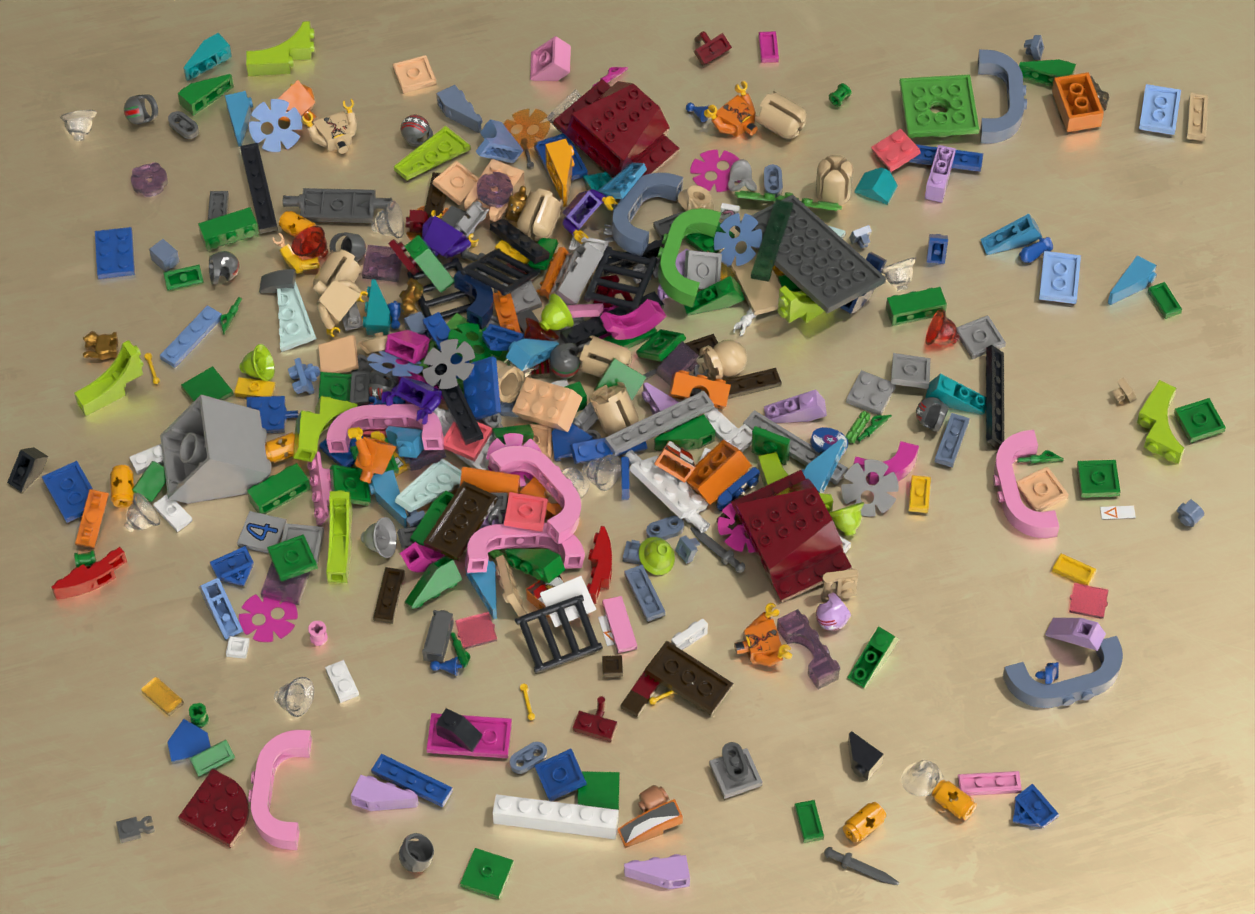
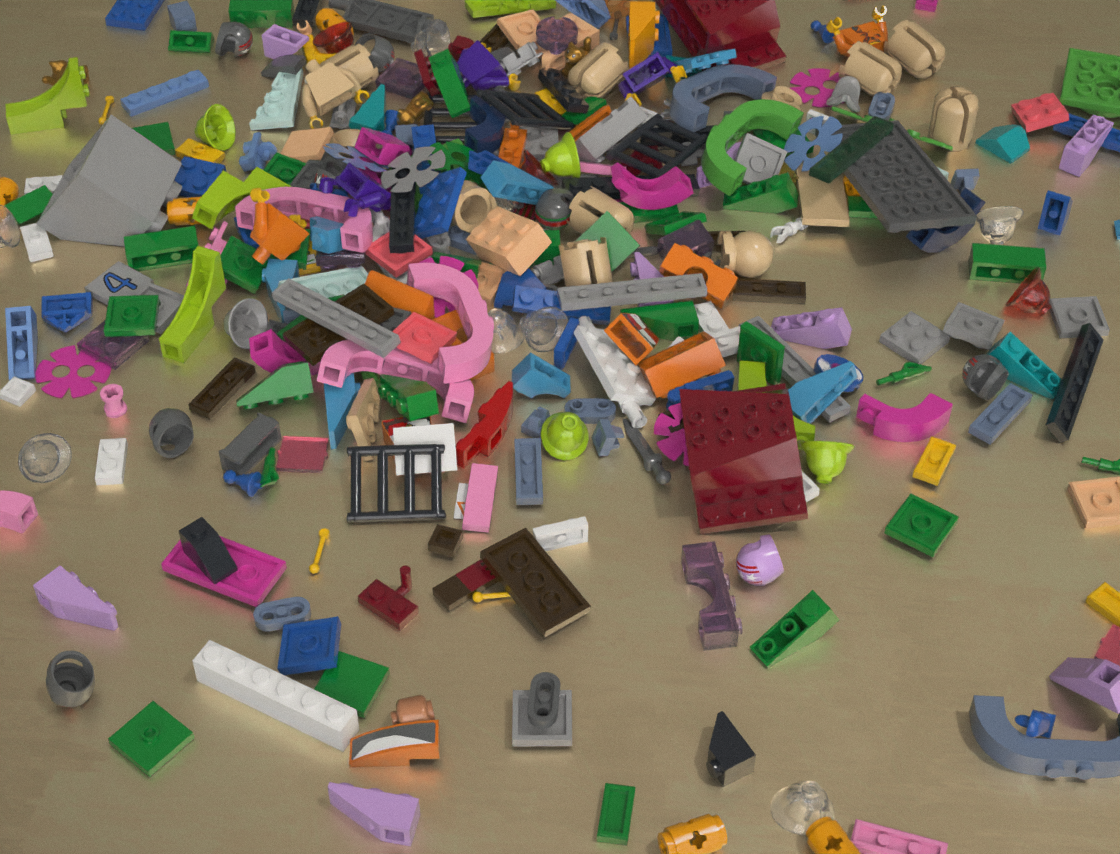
camera: 20 degrees right, 10 degrees down
green hand [220,297,242,335] -> none
blue plate [371,754,453,807] -> none
orange torso [734,603,792,667] -> none
lime arch [778,286,825,323] -> none
tan plate [821,569,858,603] -> none
green bush [829,83,852,107] -> none
light grey piece [841,459,899,517] -> none
bright green axle [846,411,870,444] -> none
bright pink arch [993,430,1059,538] -> none
none -> dark grey helmet [149,408,194,458]
none -> lavender slope [262,24,309,59]
none -> light grey plate [272,278,401,358]
none -> dark azure arch [512,352,571,399]
none -> tan cylinder [839,41,902,97]
none -> green plate [884,493,959,557]

